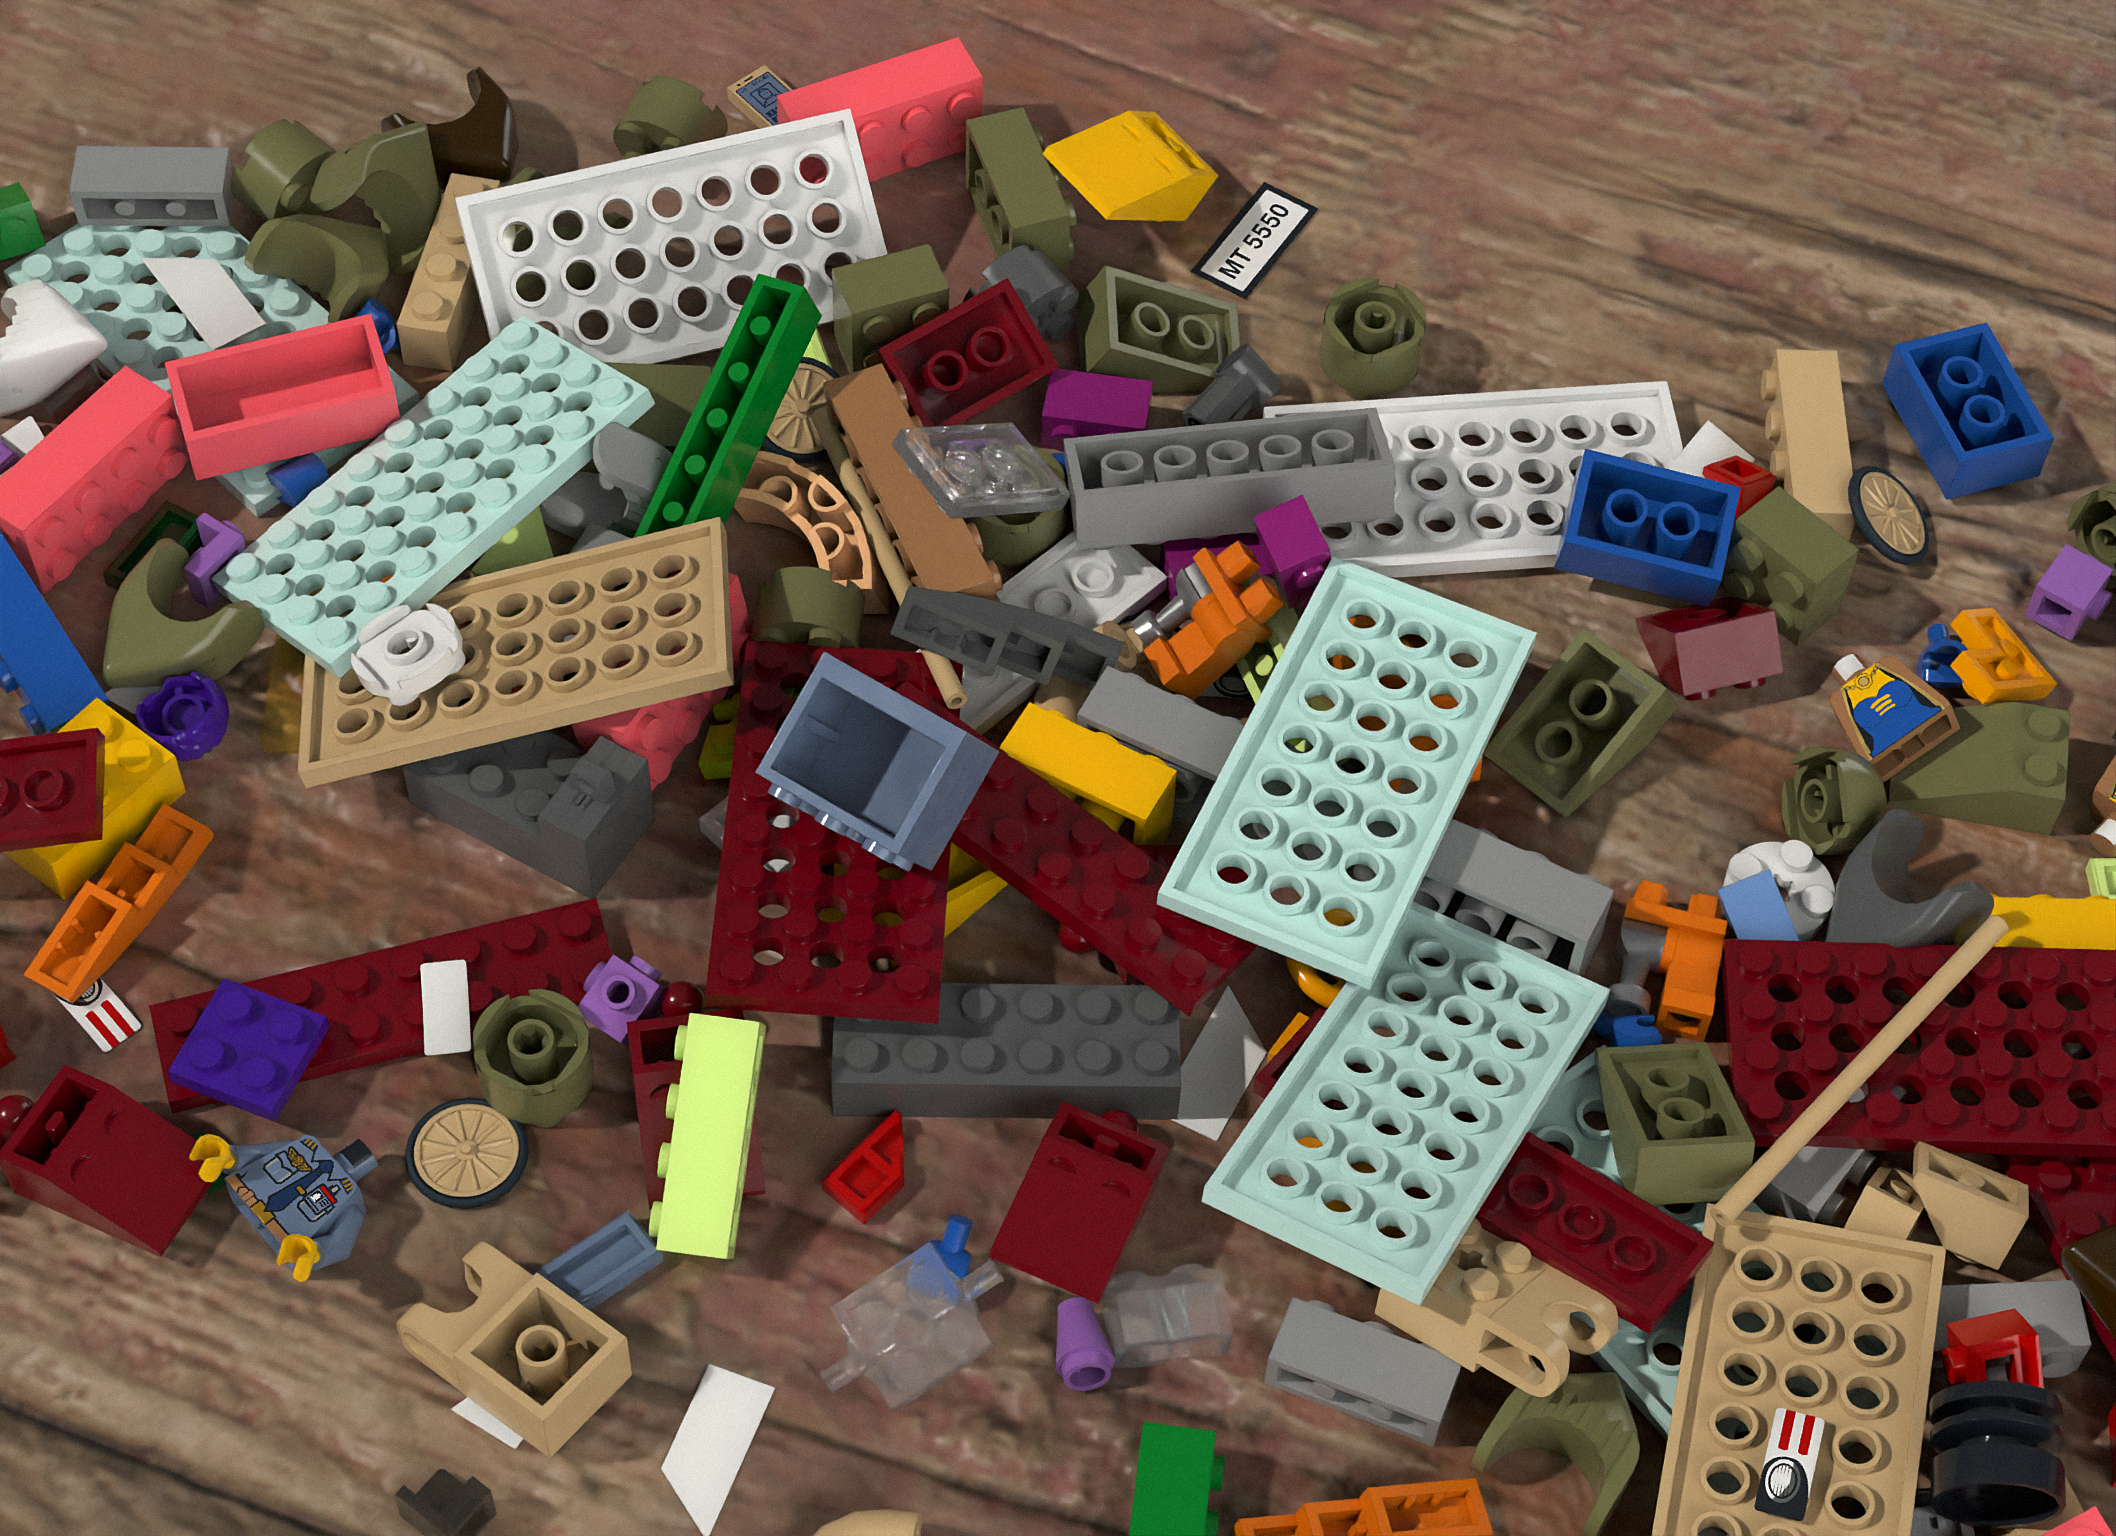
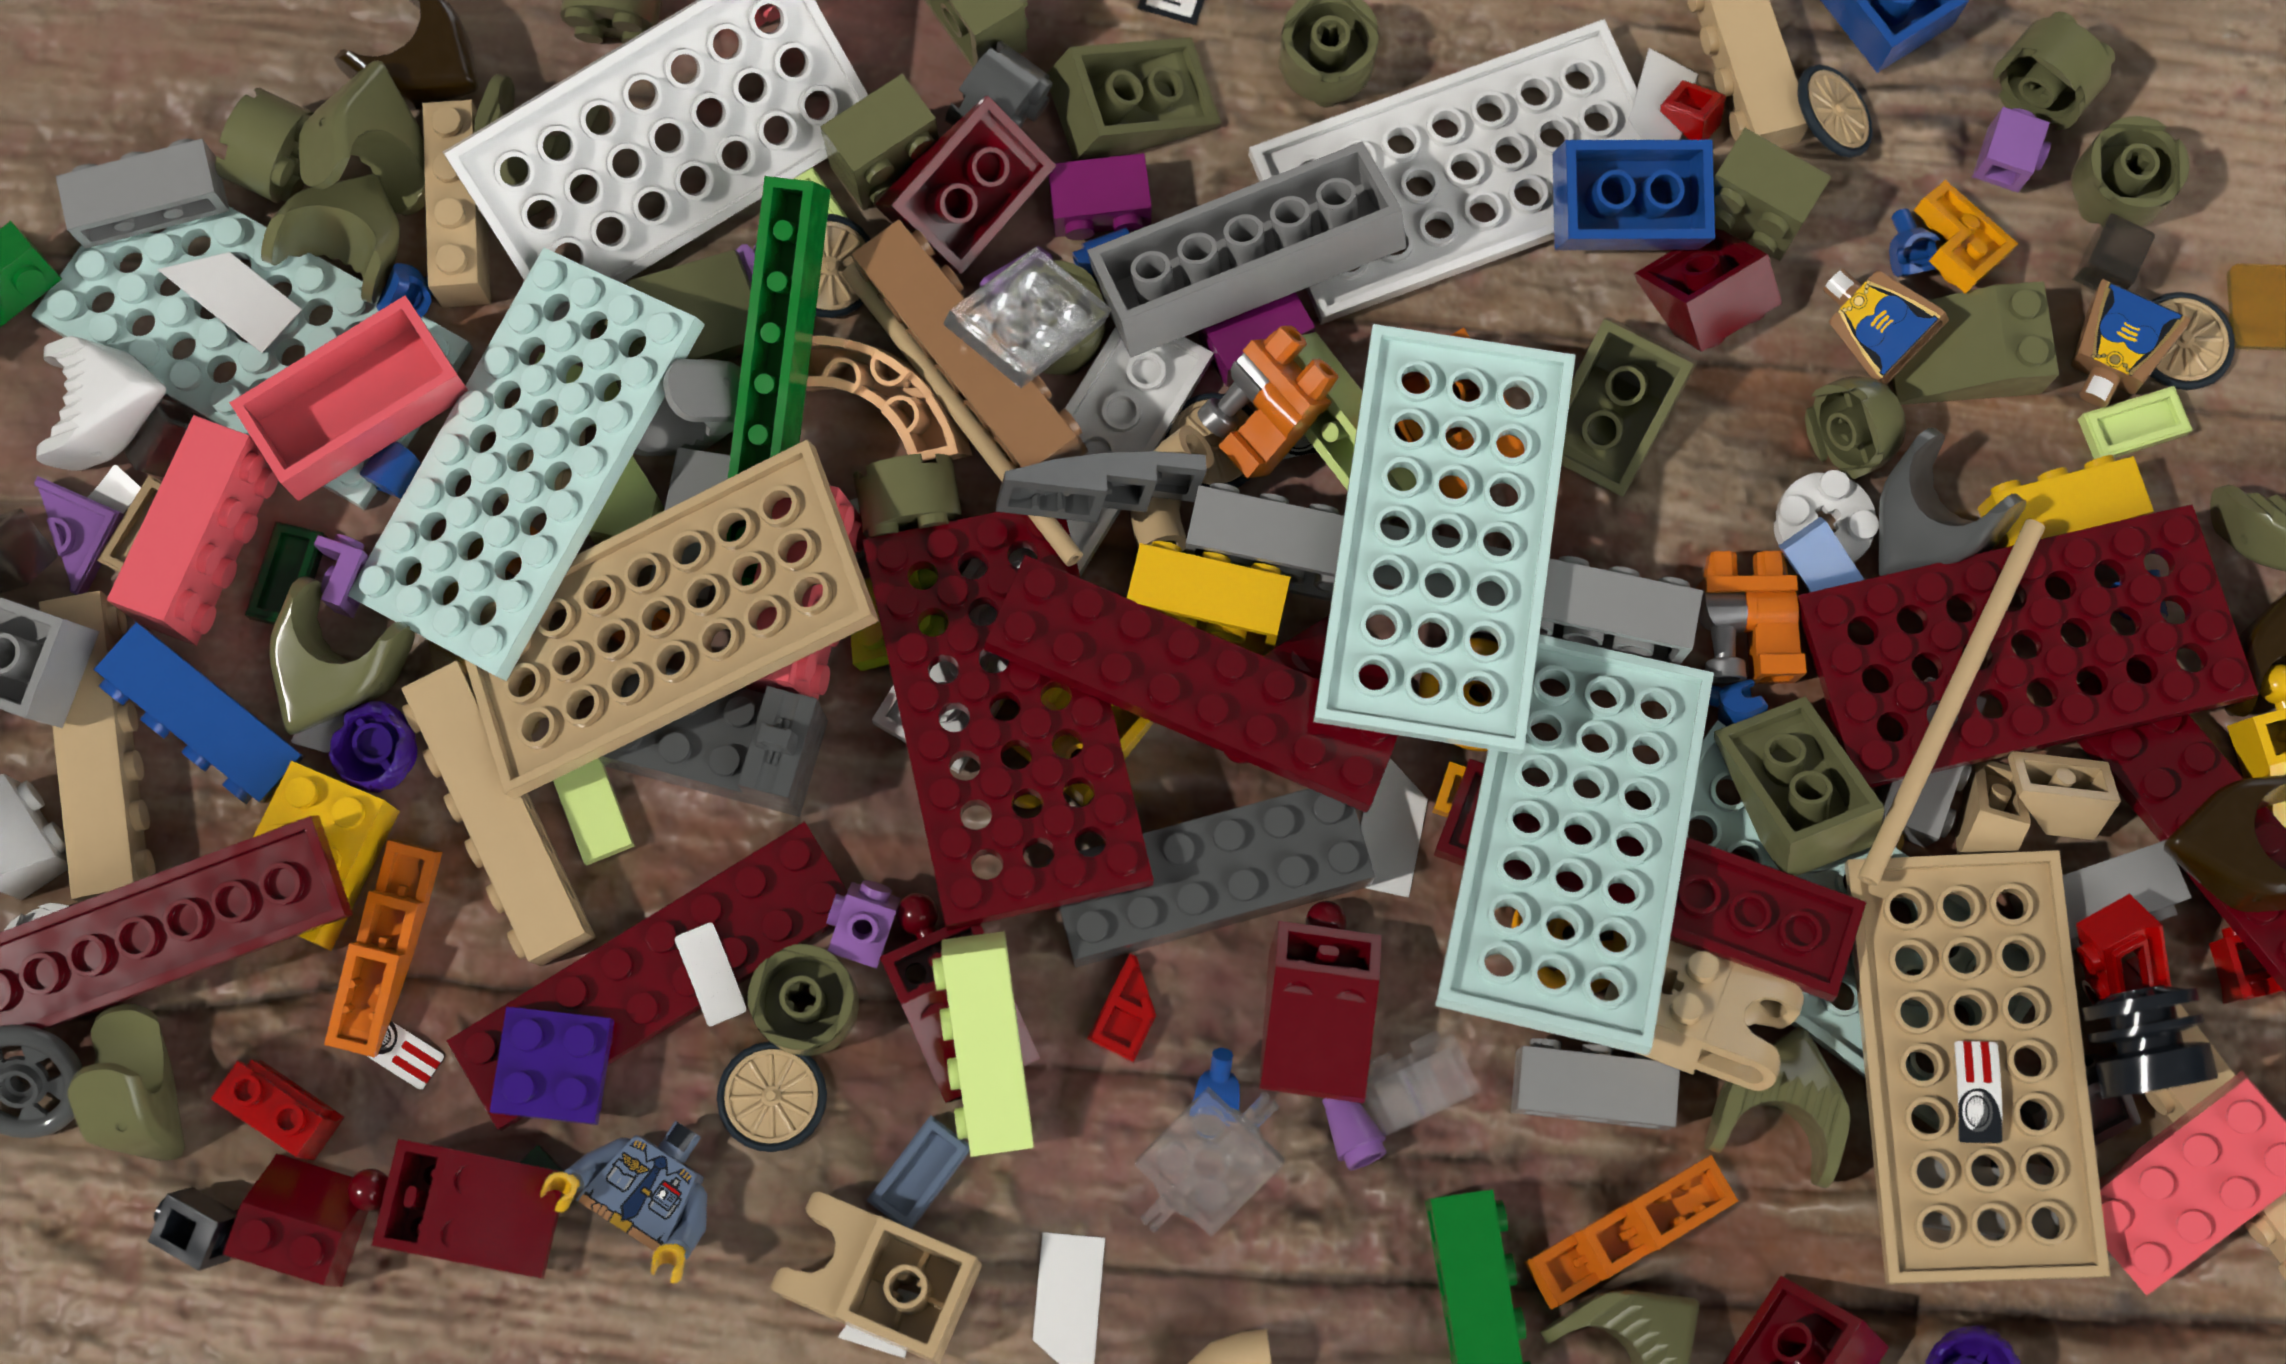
camera: 15 degrees left, 20 degrees up
white plate [351,603,466,706] -> none
sand blue container [755,652,999,872] -> none
dark grey piece [1182,344,1282,426] -> none
magenta brick [1253,494,1331,609] -> none
none -> tan brick [401,660,596,966]
none -> yellowish green tile [553,759,635,866]

